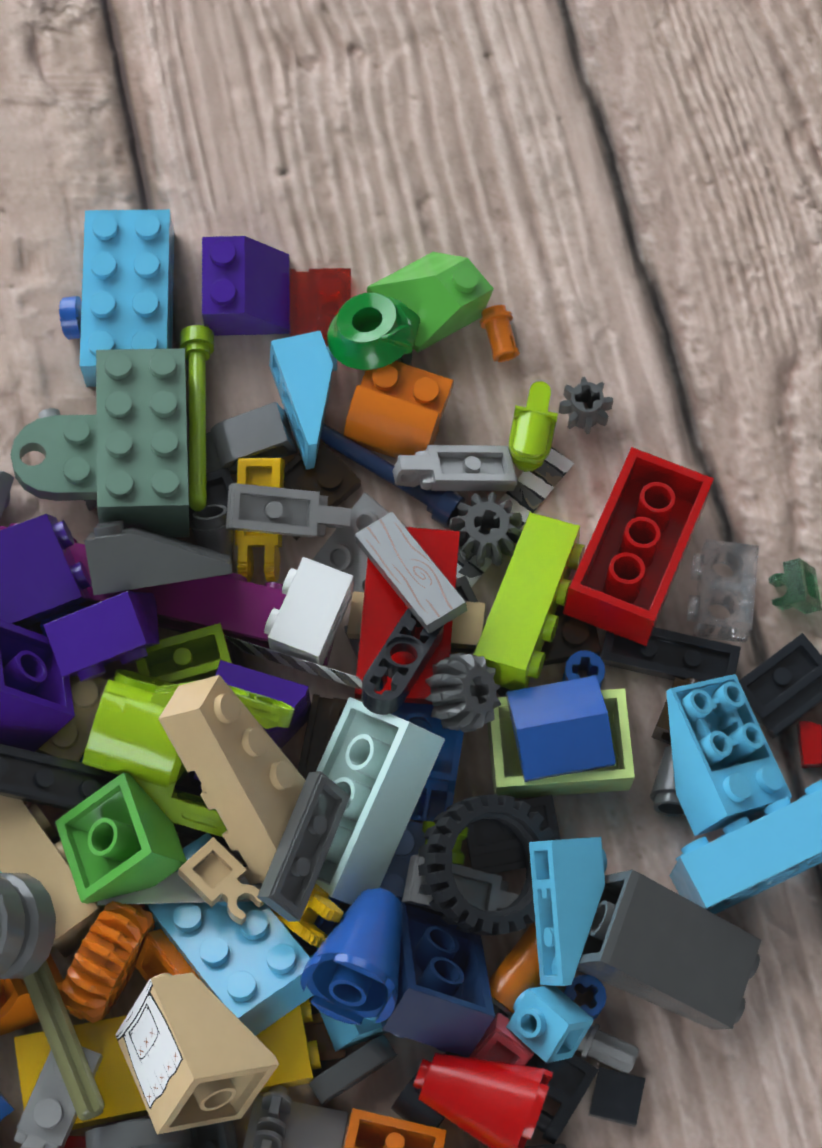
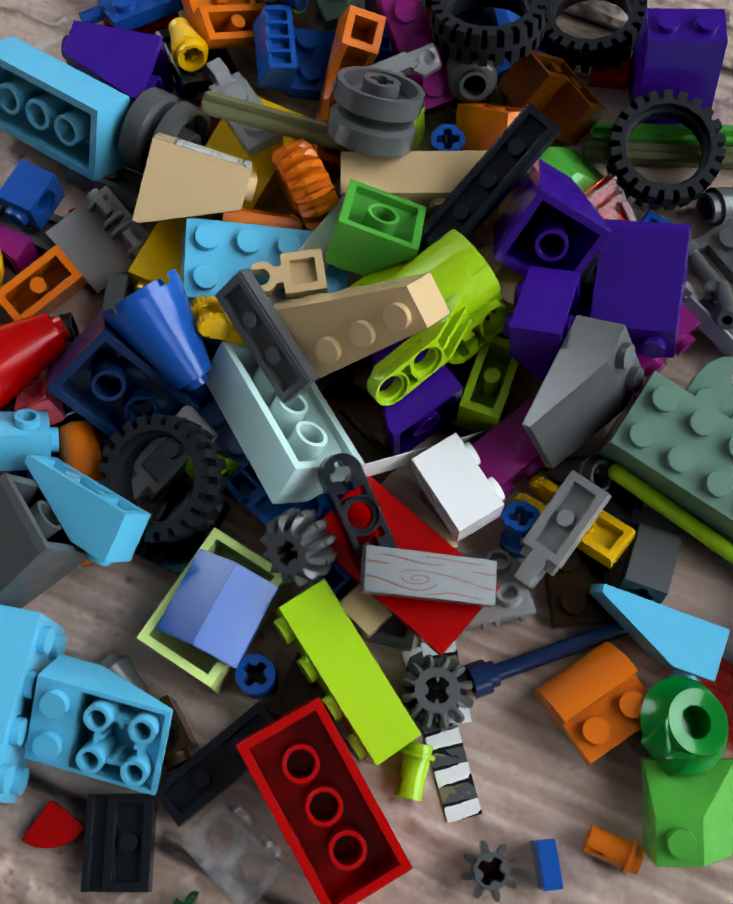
camera: 130 degrees right, 0 degrees up
light grey hinge [393,445,518,491] -> none
lime arm [509,381,558,472] -> none
none -> lime pin [394,741,436,802]
none -> blue bush [500,501,541,558]
none -> blue tile [531,838,564,891]

